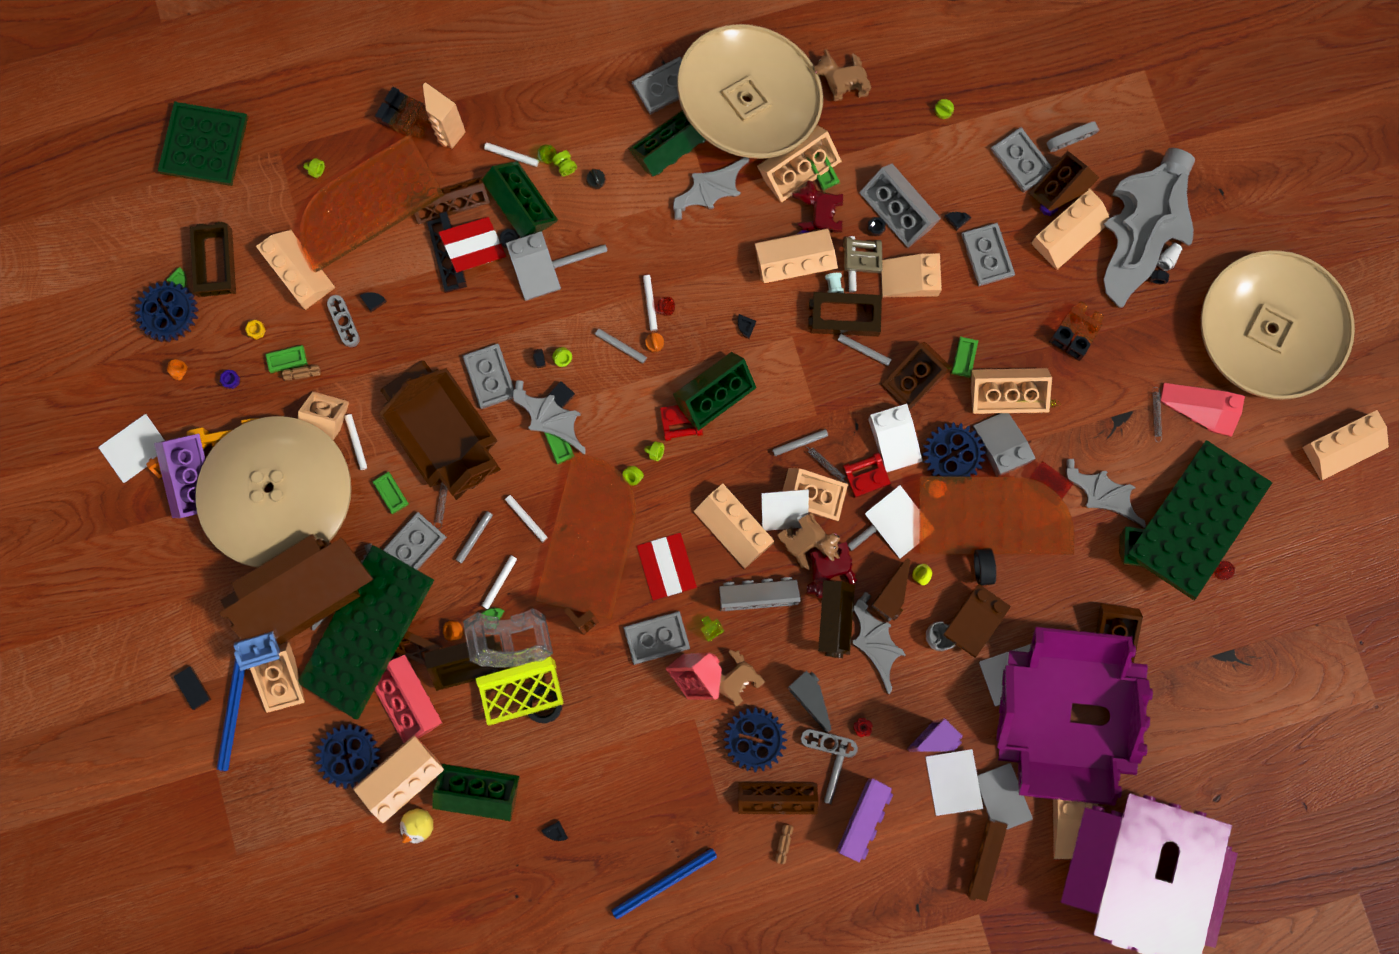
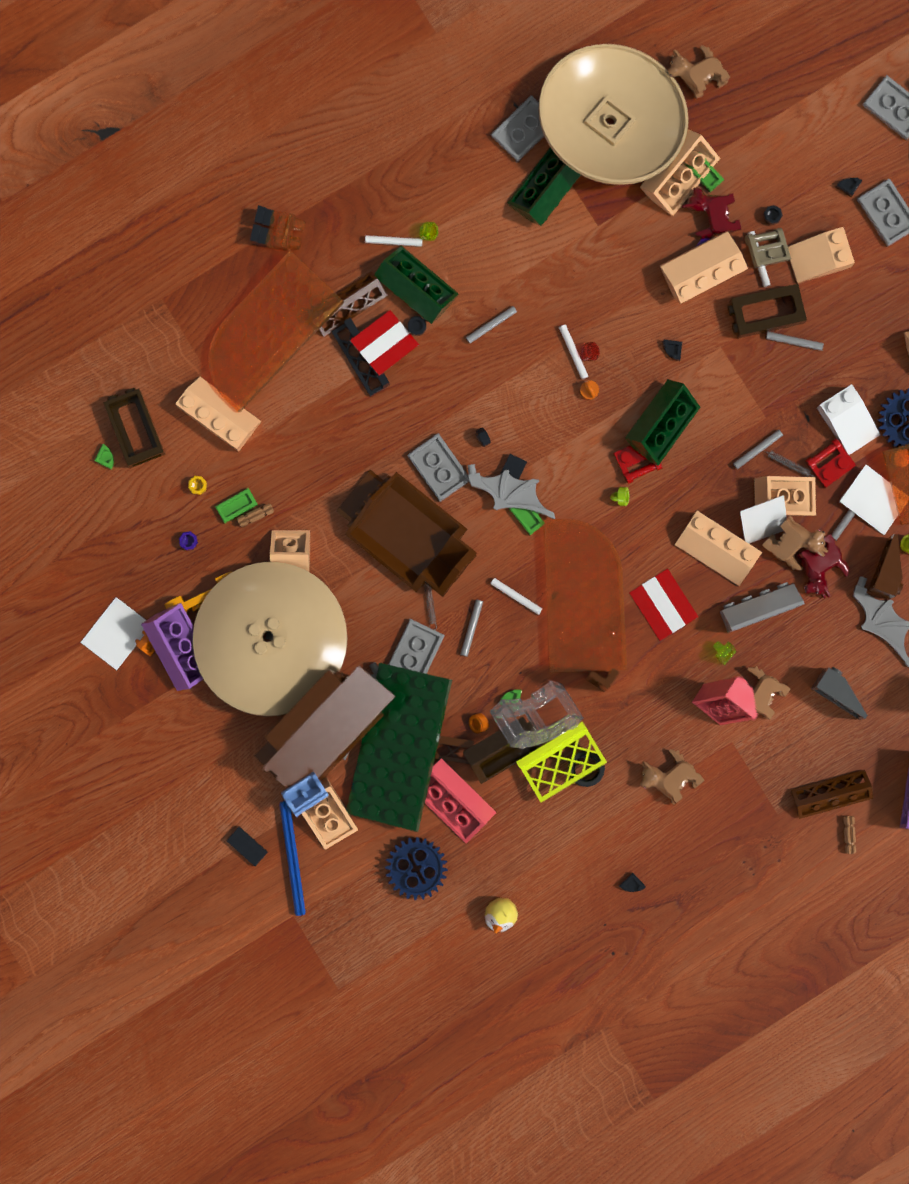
camera: 15 degrees left, 5 degrees up
dark blue gear [135,281,199,342] -> none
dark green plate [158,102,248,186] -> none
orange tile [167,359,187,380] -> none
lime tile [304,158,325,178] -> none
light grey beam [327,295,360,347] -> none
white bar [344,414,367,470] -> none
light nougat slope [353,735,444,823] -> none
black tile [360,292,387,312] -> none
bright green tile [372,472,409,514] -> none
light nougat slope [423,82,466,149] -> none
dark green slope [432,764,520,821] -> none
white bar [481,555,517,609] -> none
light grey slope [506,231,561,301] -> none
lime wheel [552,150,577,177] -> none
lime tile [552,347,572,367] -> none
pearl dark grey tile [587,169,605,189] -> none
light grey bar [595,329,647,364] -> none
blue axle [612,849,717,919] -> none
lime tile [622,466,644,486] -> none
light grey tile [624,611,690,665] -> none
light grey animal [673,157,749,220] -> none
dark blue gear [723,708,788,772] -> none
light grey beam [801,729,858,758] -> none
dark brown piece [818,580,855,658] -> none
light grey bar [824,745,847,804] -> none
light aqua bush [825,273,844,293] -> none
red plate [853,718,873,737] -> none
light grey slope [859,164,941,248] -> none
reddish brown slope [882,342,952,410] -> none
lime tile [935,99,954,119] -> none
bright green tile [951,336,978,378] -> none
none -> medium nougat animal [640,749,705,805]

